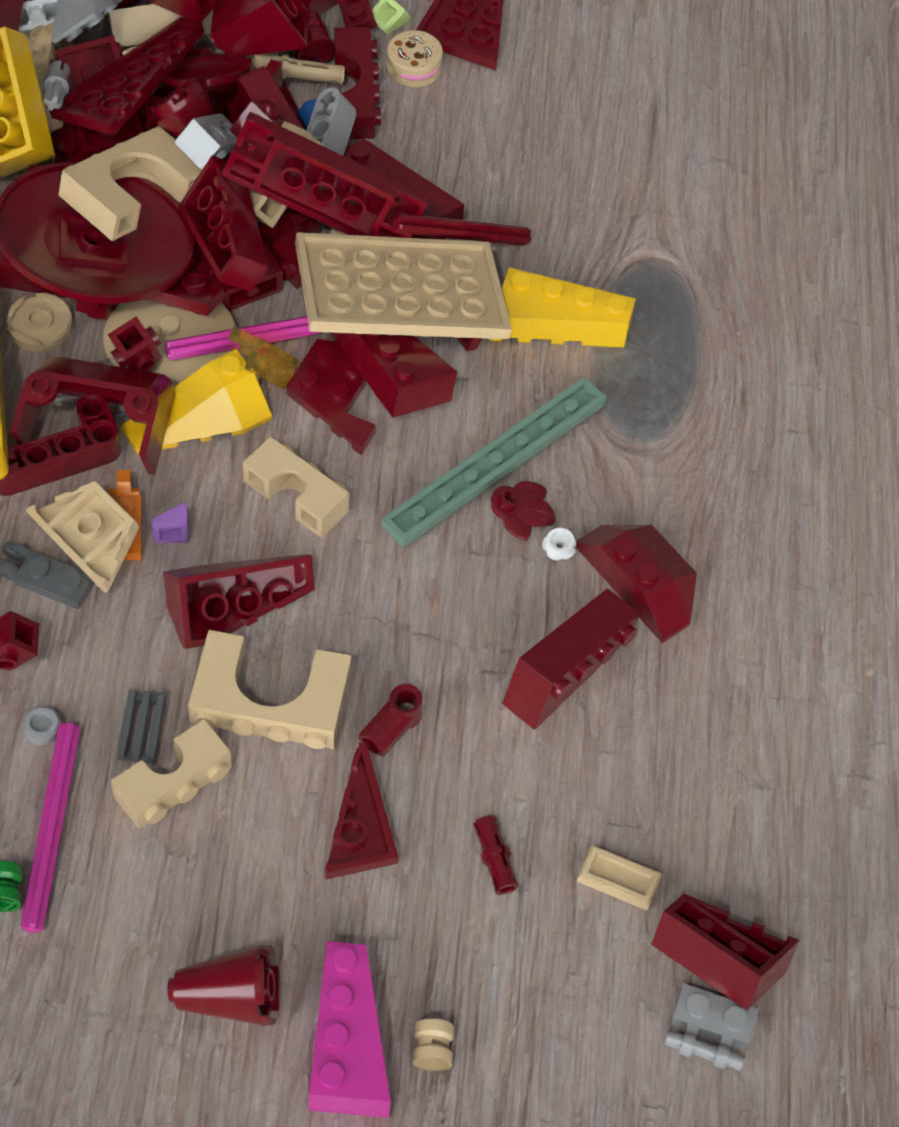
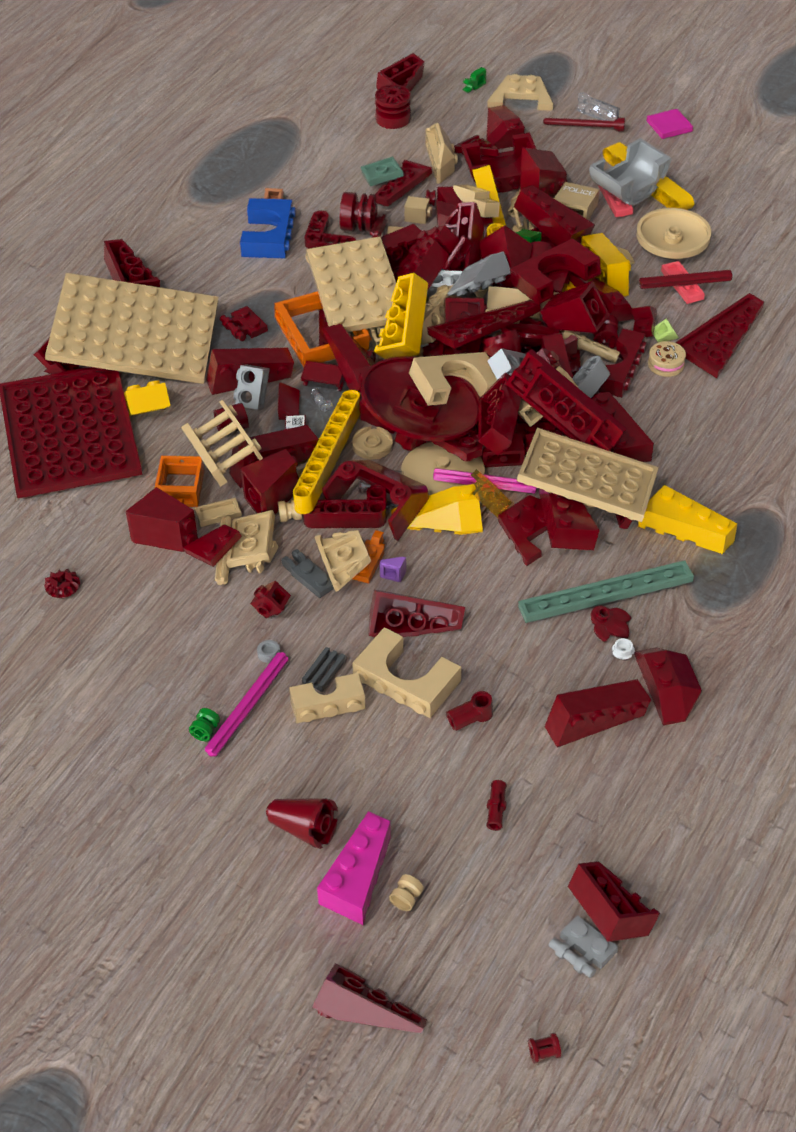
camera: 30 degrees right, 10 degrees down
light grey axle [43,61,70,111] -> none
dark red brick [107,316,162,371] -> none
tan arch [243,436,349,538] -> none
dark red wing [325,742,398,880] -> none
dark red axle [393,213,532,246] -> none
tan tile [577,845,663,911] -> none

